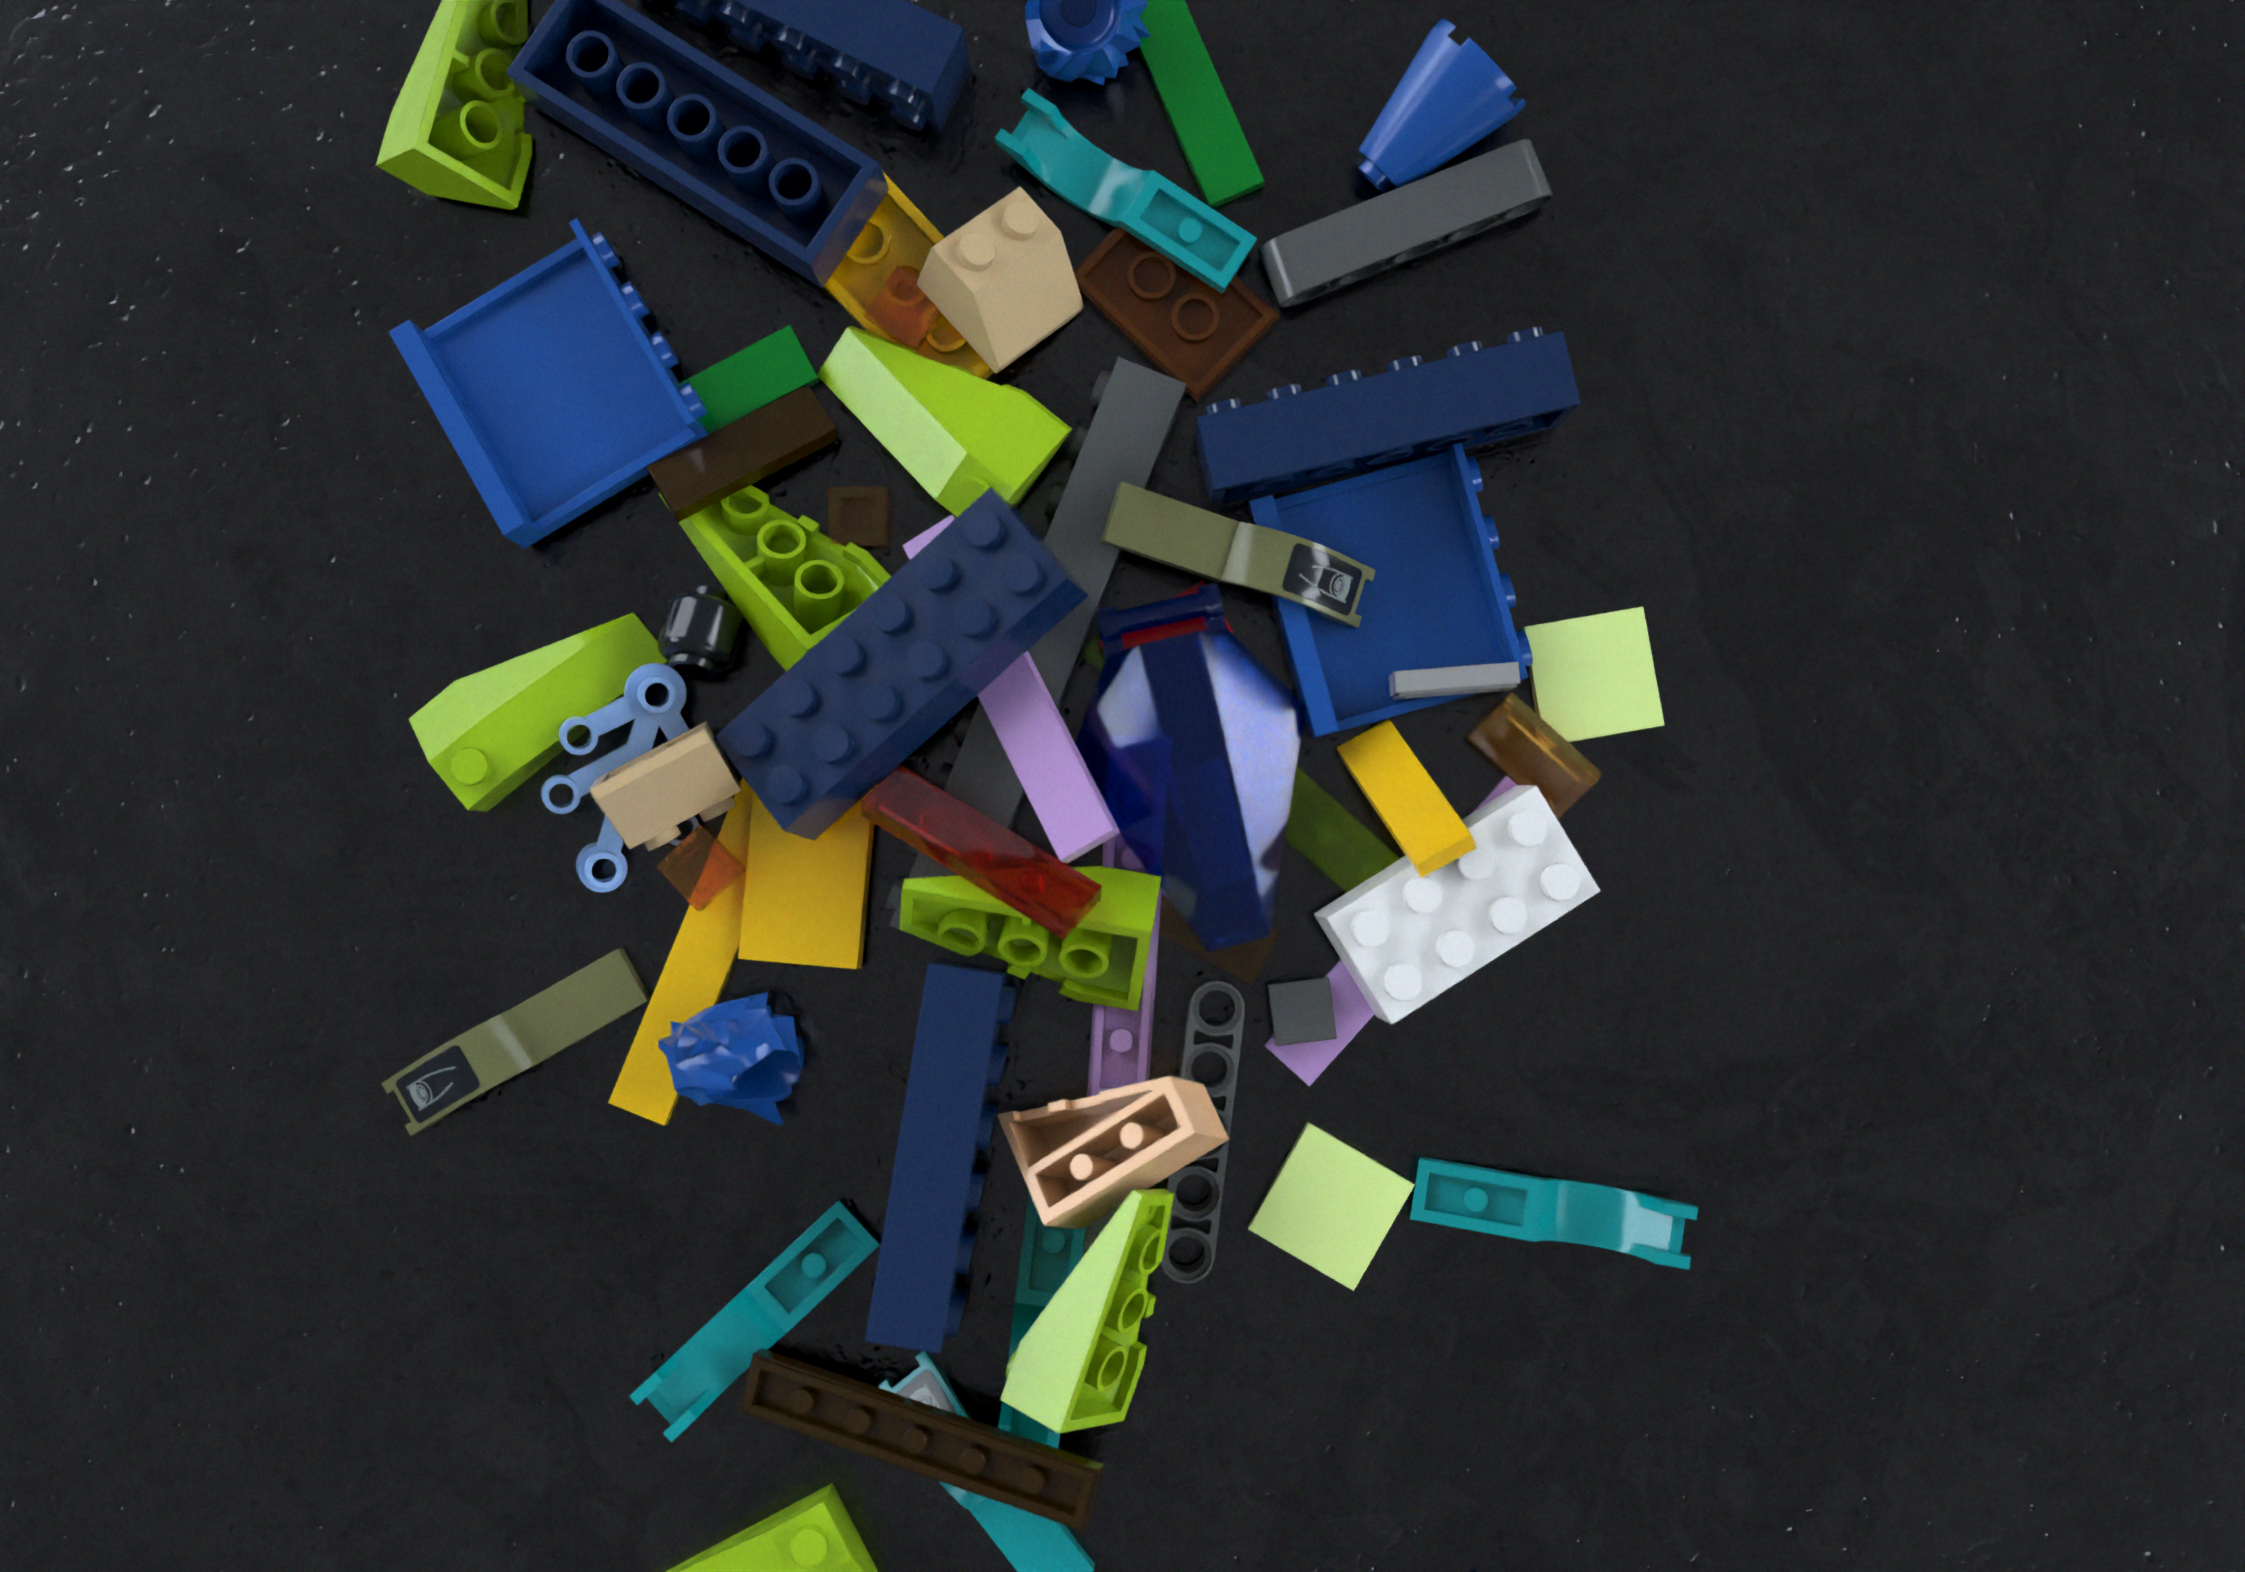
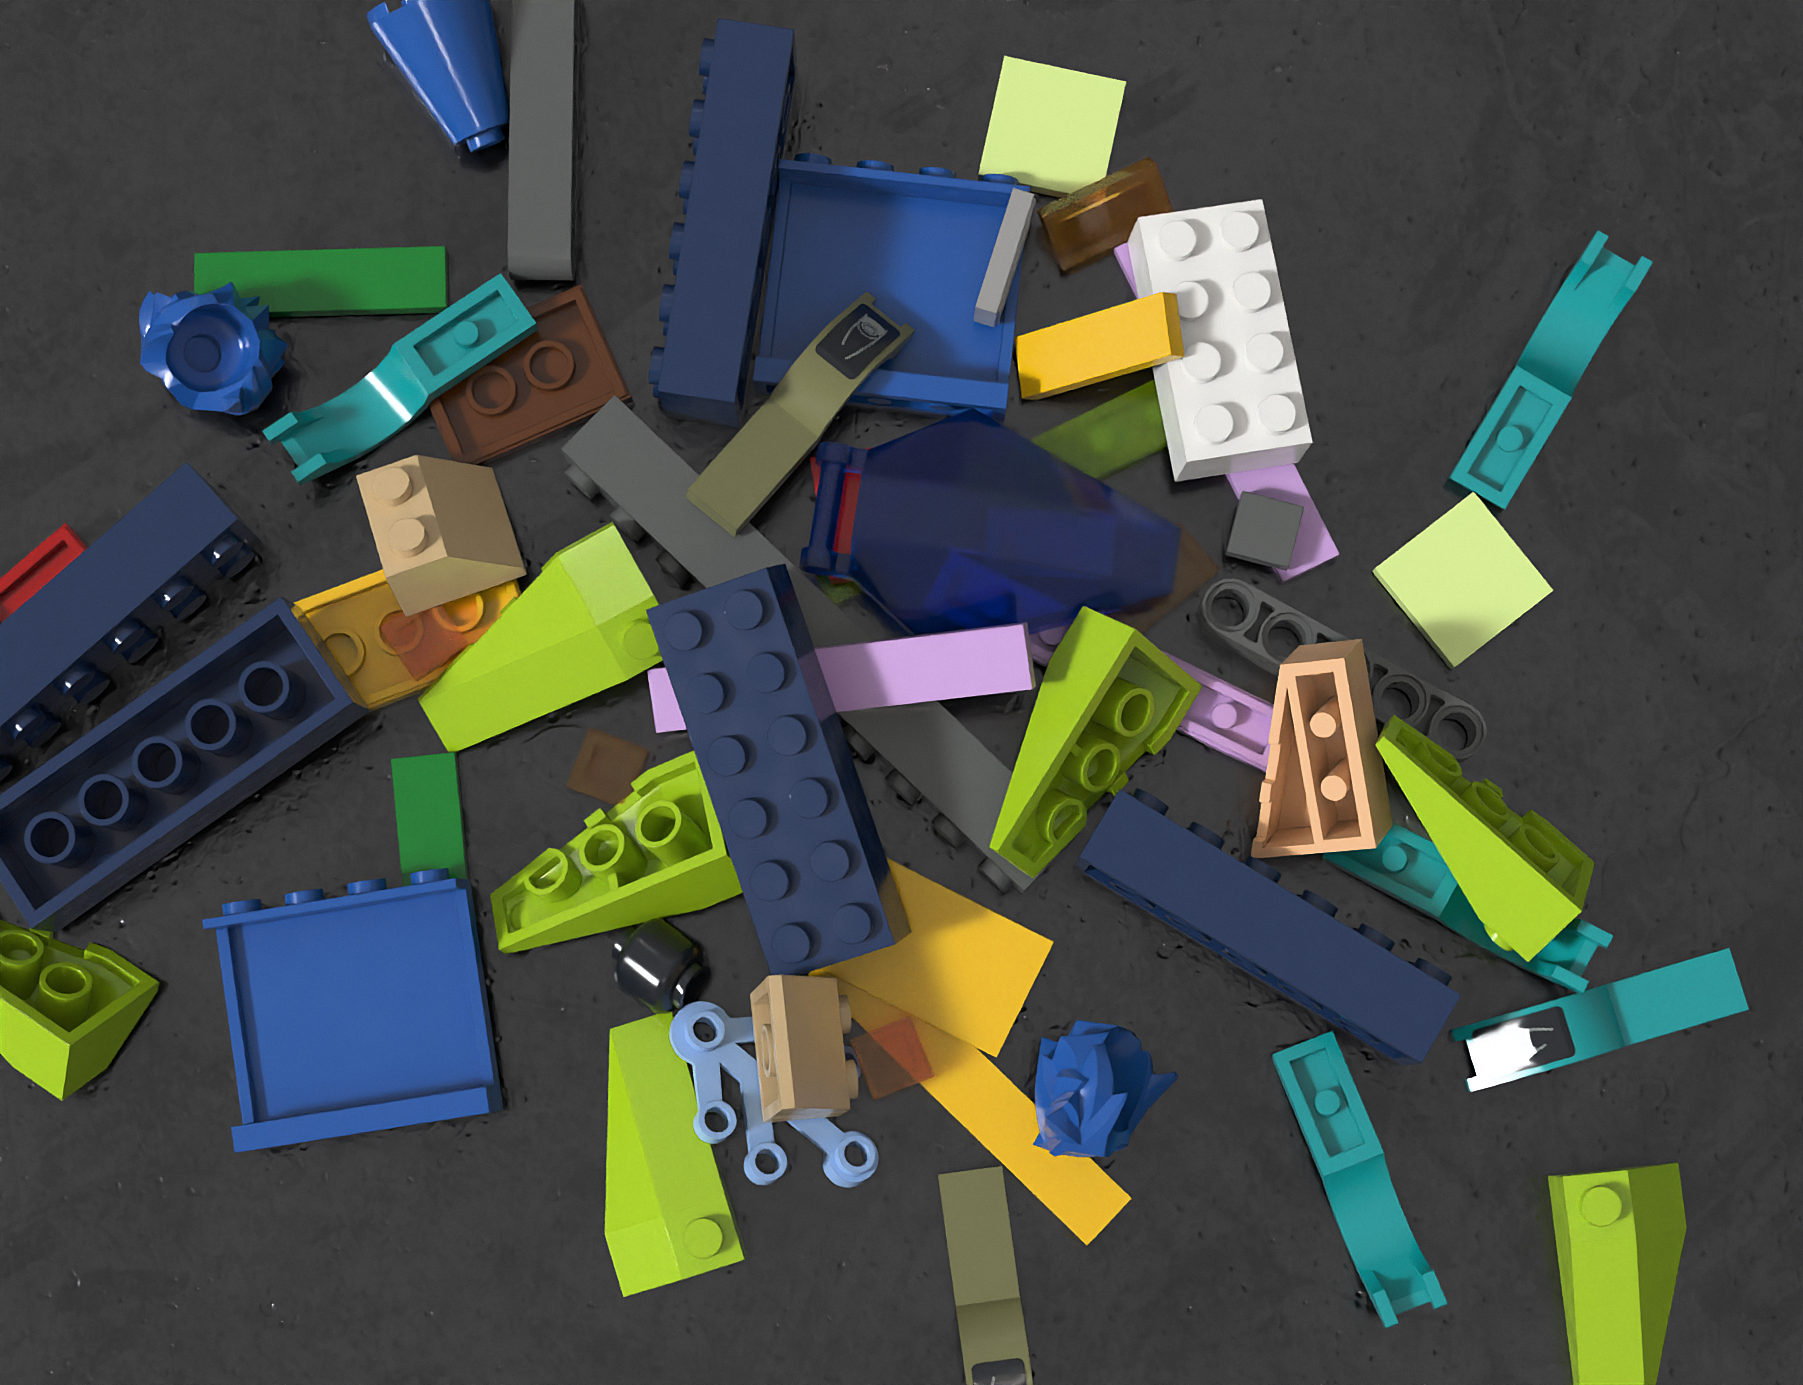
camera: 70 degrees left, 5 degrees down
dark brown tile [646,384,839,522] -> none
dark brown tile [739,1348,1105,1531] -> none
clear red tile [861,765,1102,939] -> none

